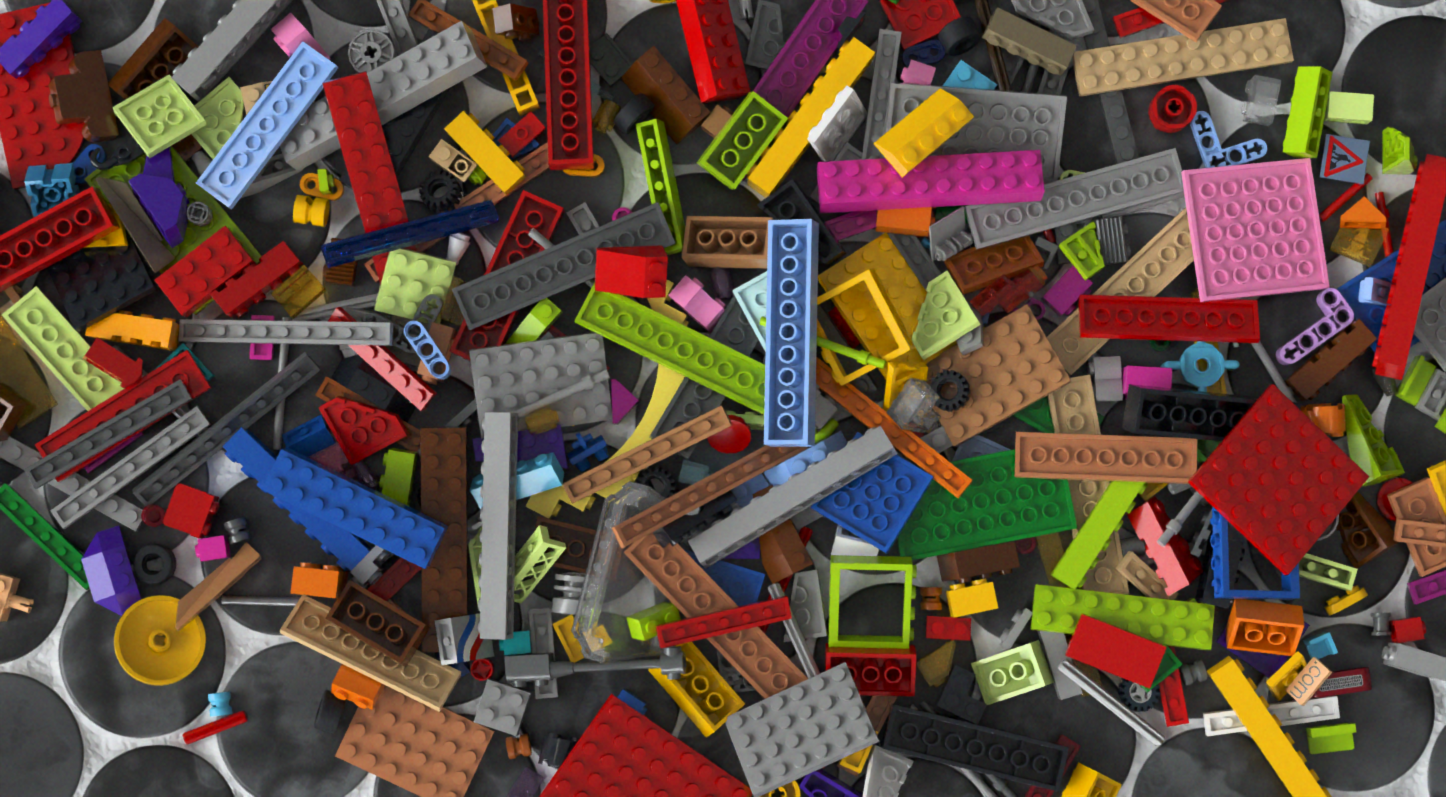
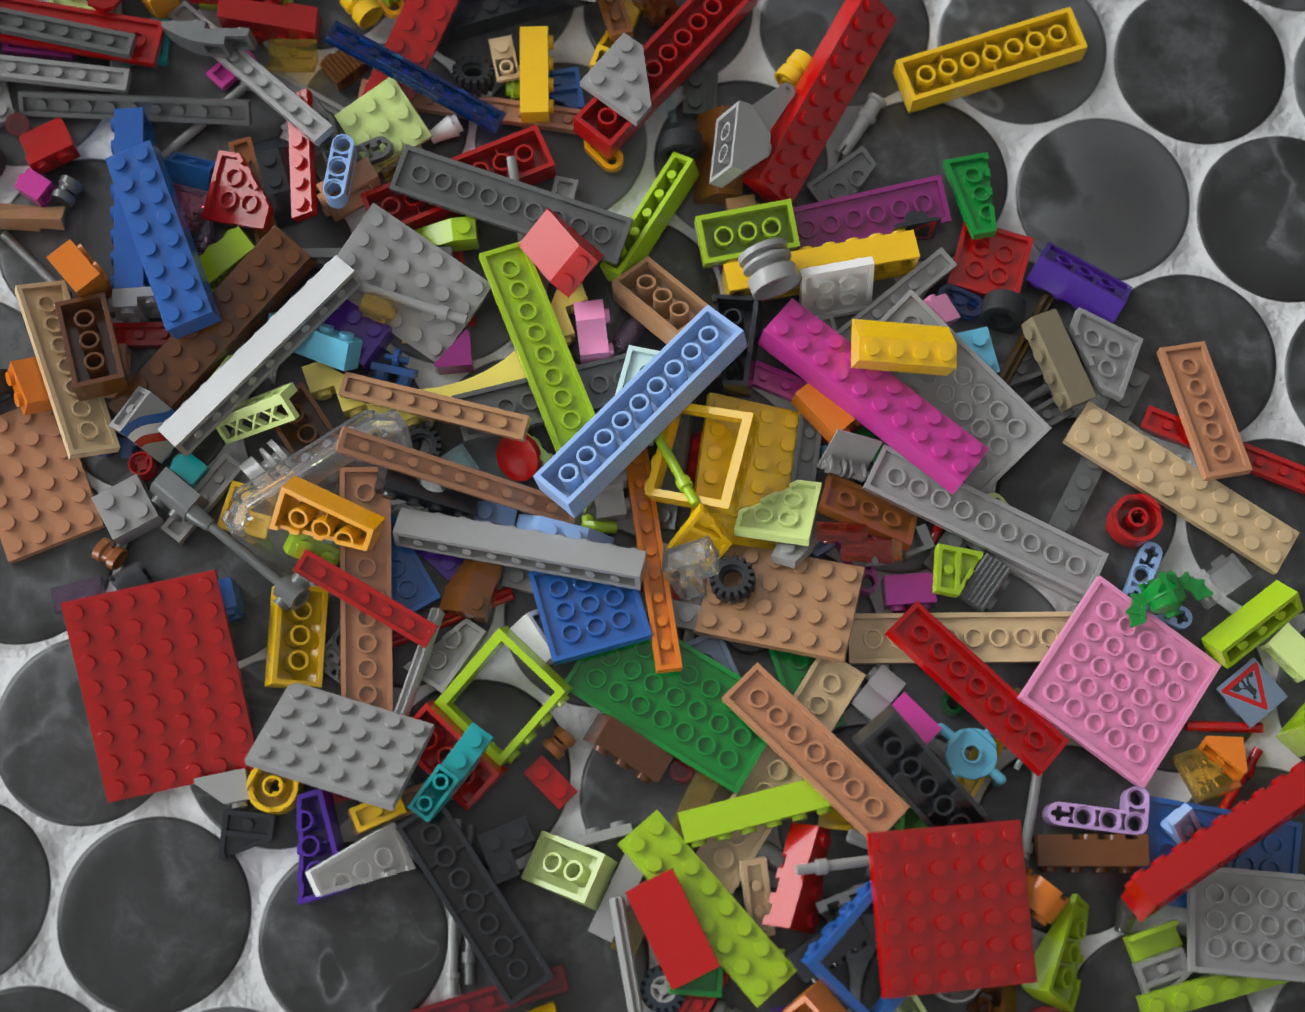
camera: 40 degrees right, 10 degrees down
red plate [498,111,546,158] -> none
clear yellow brick [592,99,621,134] -> none
clear yellow slope [916,640,956,688] -> none
yellow brick [945,578,998,618] -> none
none -> dark grey slope [161,20,257,58]
none -> light orange wedge [269,475,385,551]
none -> teal slope [407,722,495,823]
none -> light grey plate [580,33,651,127]
none -> light grey slope [709,83,795,188]
none -> light grey wheel [738,238,801,300]
none -> green helmet [1125,570,1214,628]

